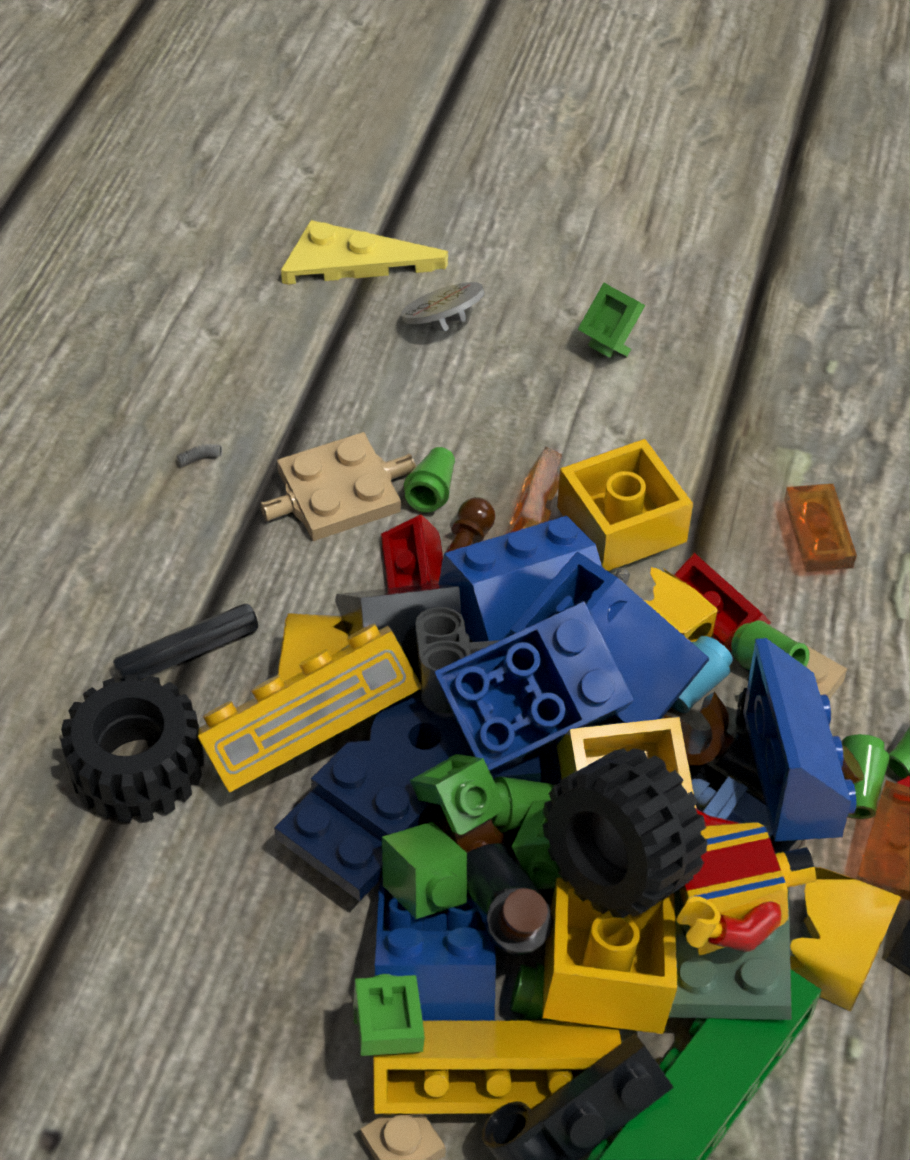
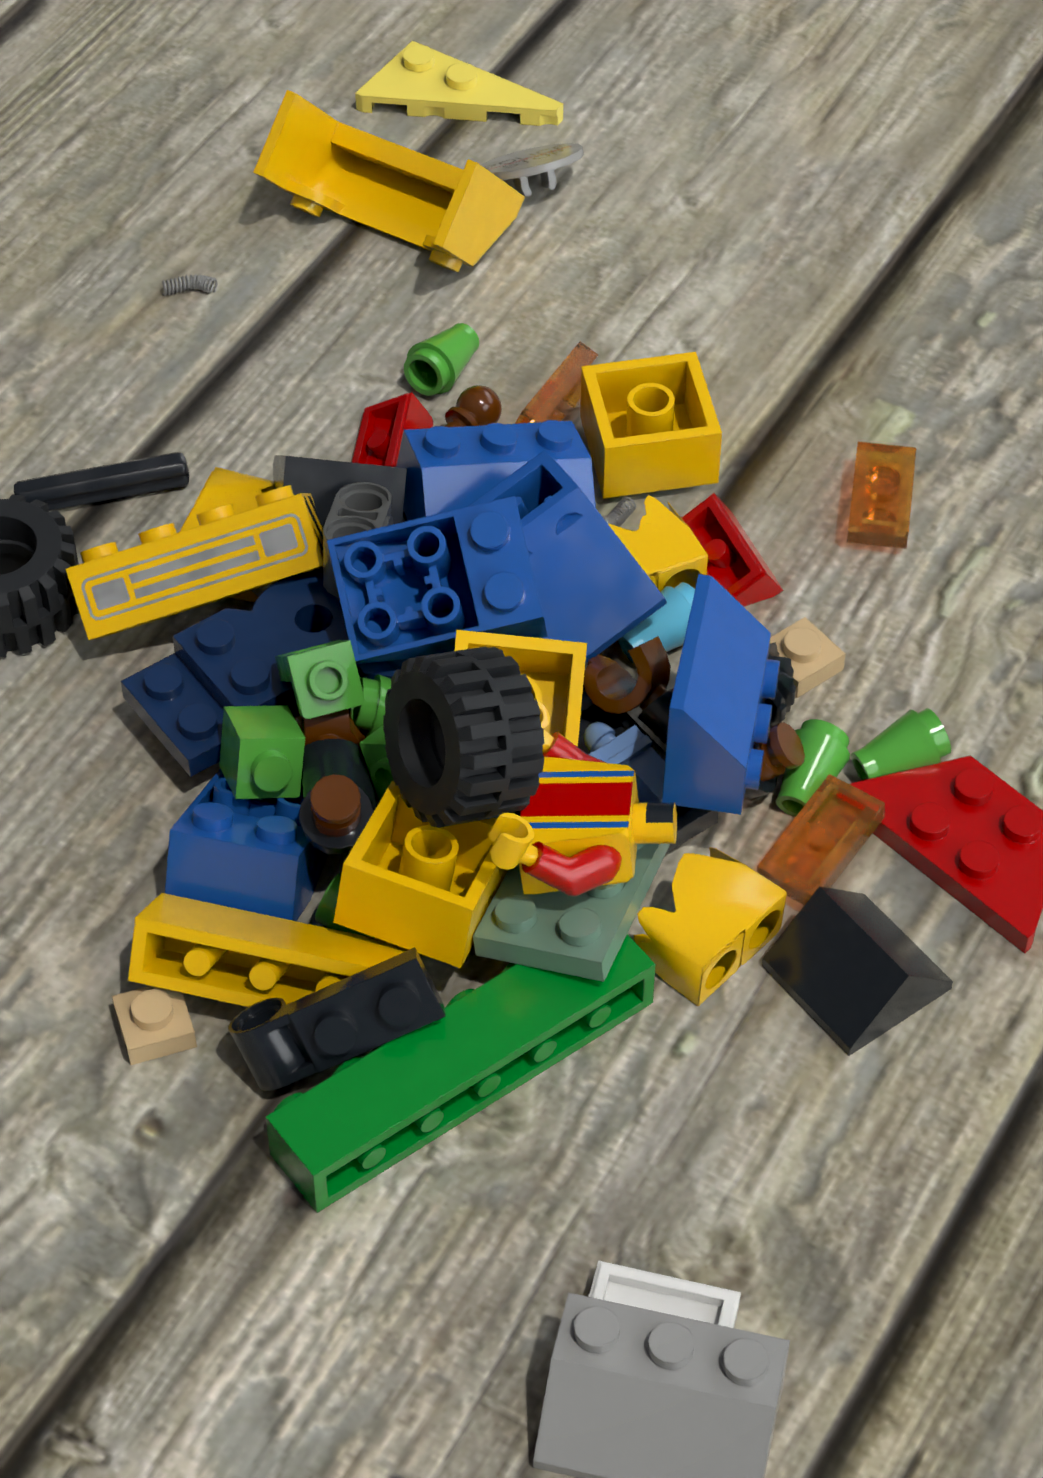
camera: 15 degrees right, 0 degrees up
tan plate [260,432,416,541] -> none
bright green bracket [353,974,425,1056] -> none
bright green bracket [577,282,645,357] -> none
bright green cone [731,621,810,670] -> none
none -> yellow windscreen [253,90,525,273]

